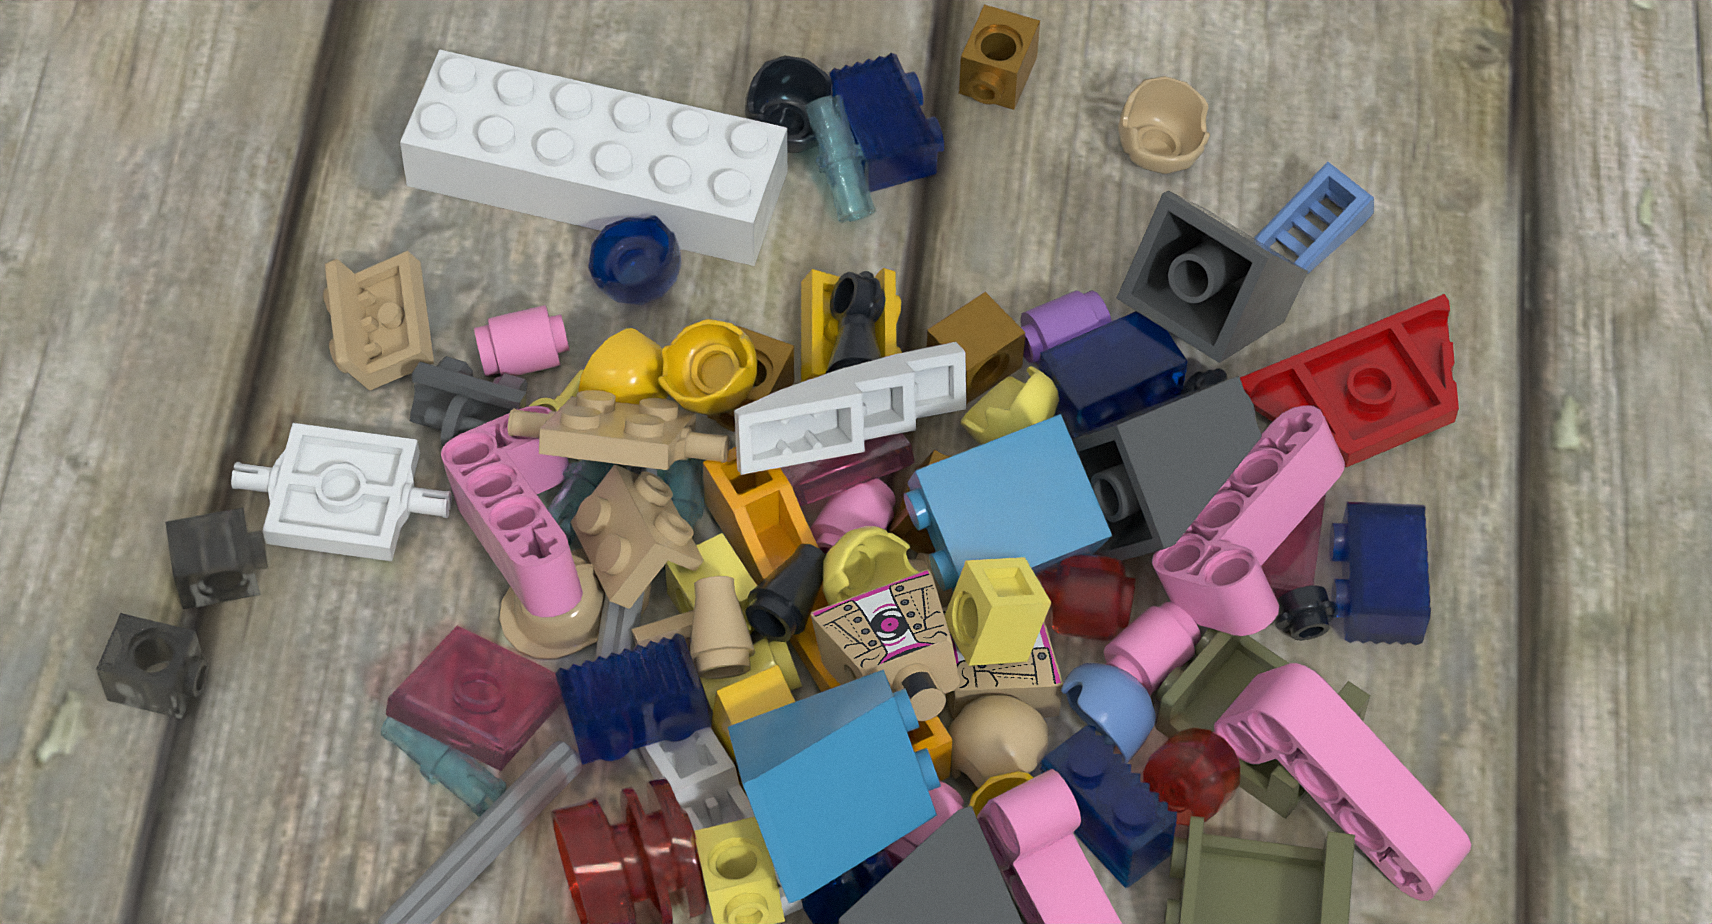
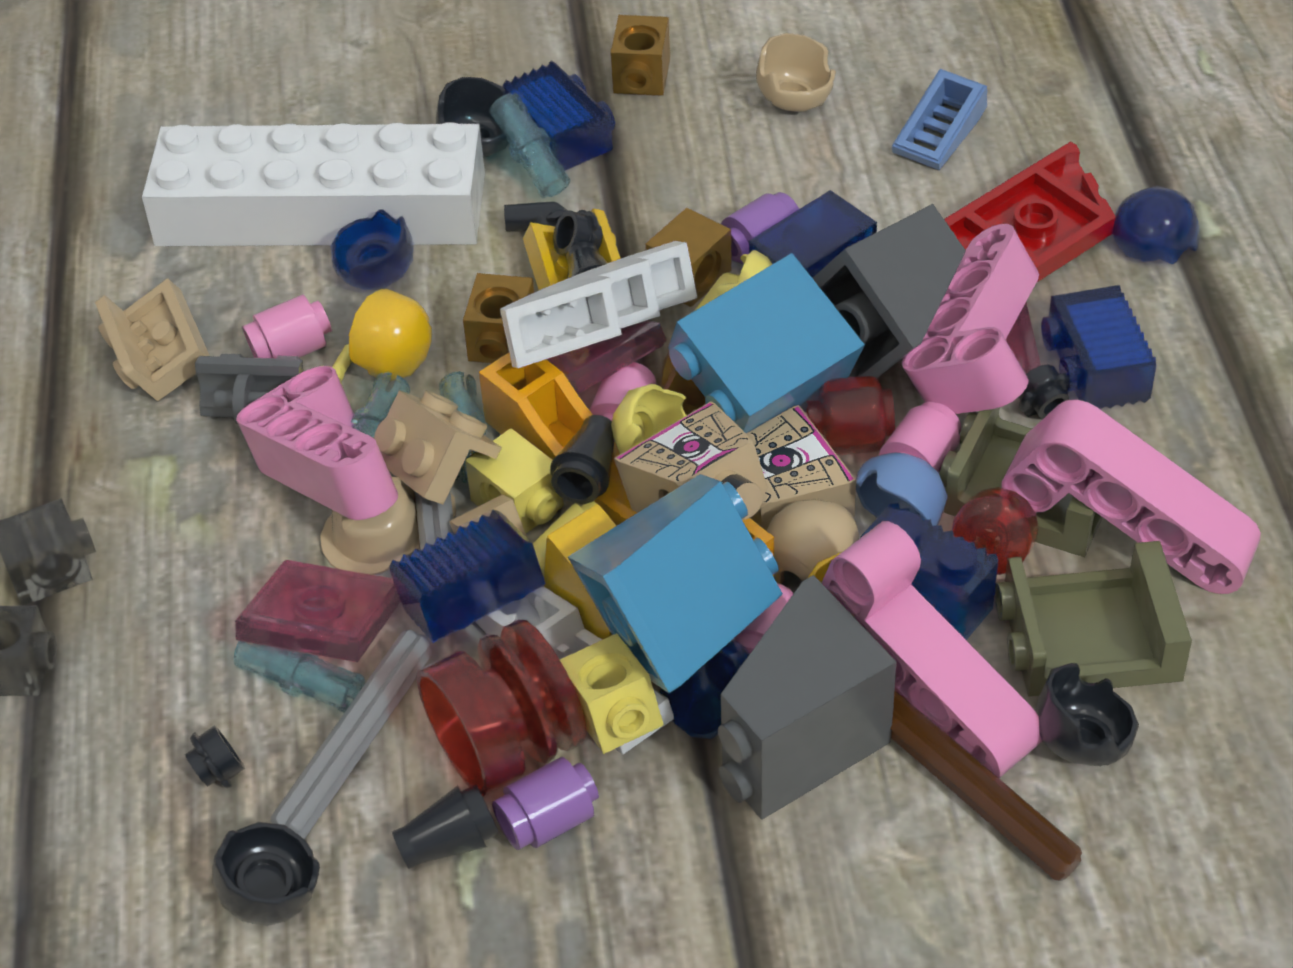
camera: 10 degrees left, 10 degrees down
white plate [231,423,452,561] -> none
tan plate [508,390,730,470] -> none
yellow hair [658,319,757,416] -> none
tan cone [689,576,755,679] -> none
light yellow brick [945,557,1051,666] -> none
dark grey slope [1116,190,1308,363] -> none
none -> black plate [185,725,245,788]
none -> black arm [504,201,568,232]
none -> clear blue hair [1113,185,1200,264]

